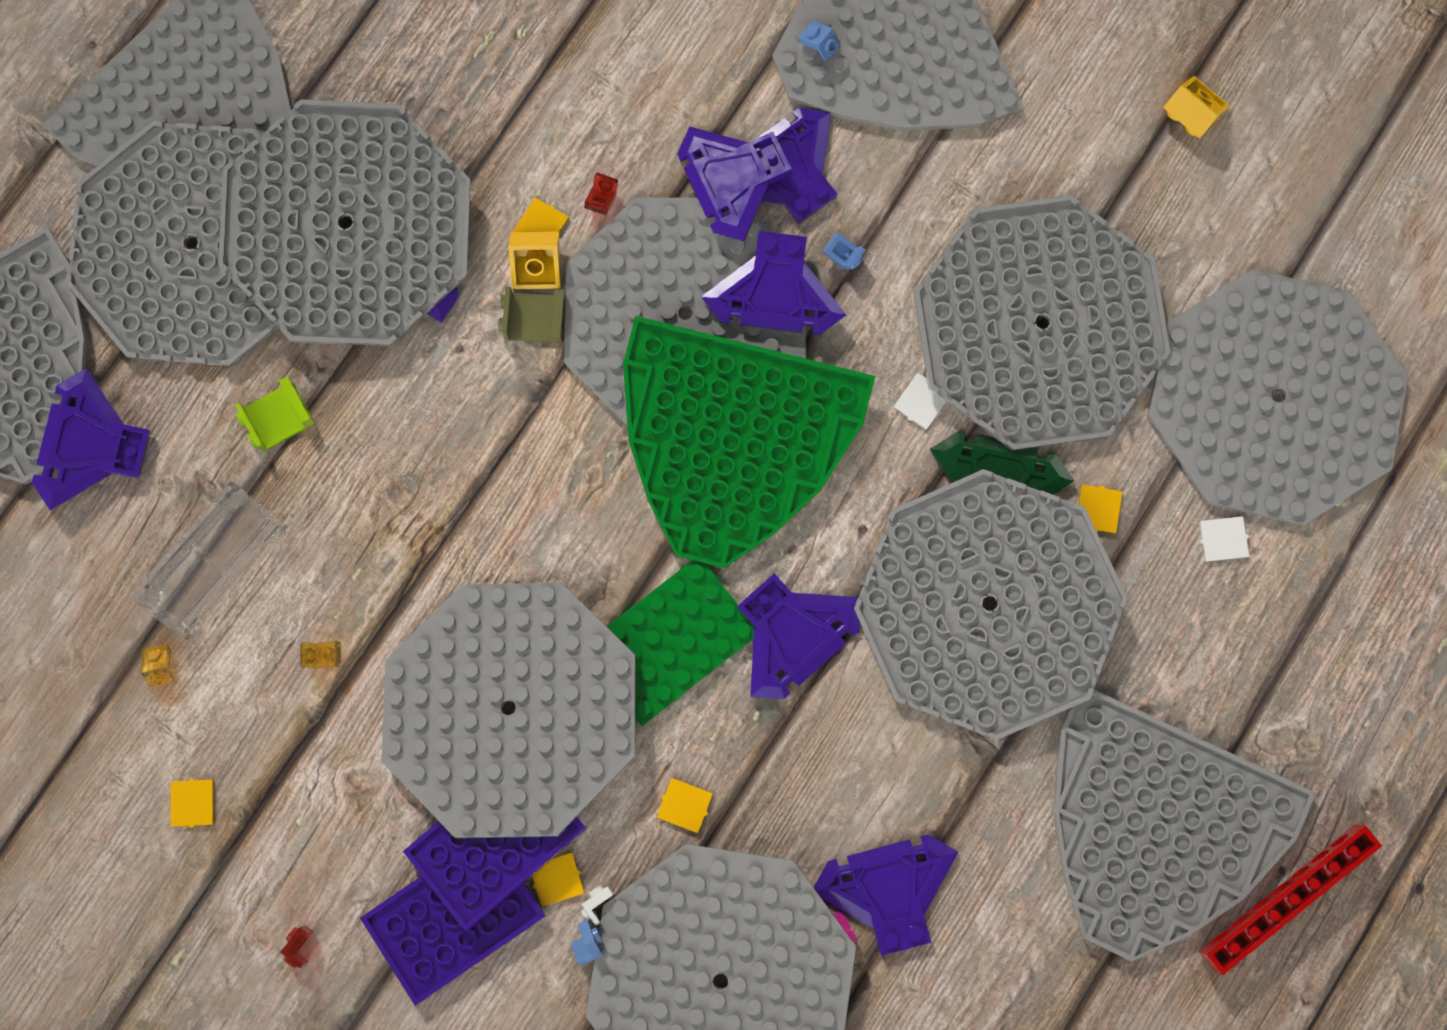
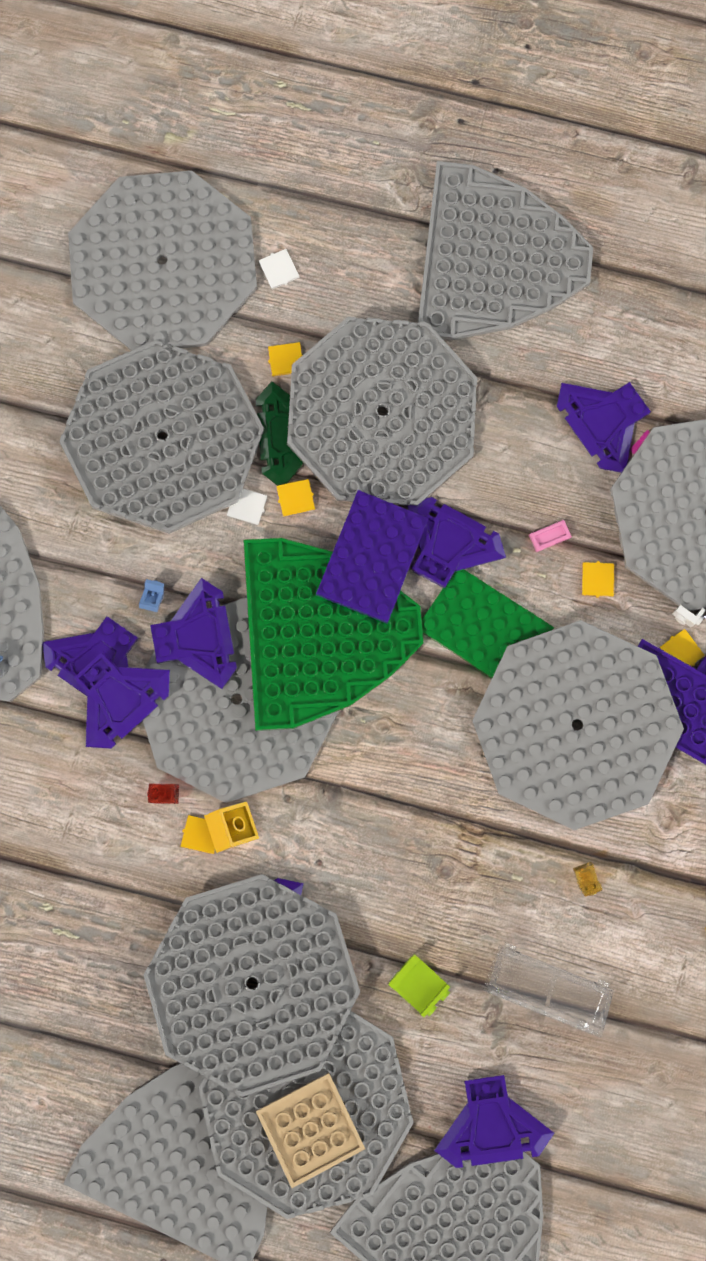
camera: 110 degrees left, 0 degrees up
clear yellow bracket [141,644,174,687] -> none
olive panel [498,287,565,344] -> none
red brick [1198,825,1382,975] -> none
none -> tan plate [256,1072,365,1188]
none -> yellow piece [276,479,315,517]
none -> dark purple plate [316,490,428,623]
none -> bright pink tile [529,520,572,553]

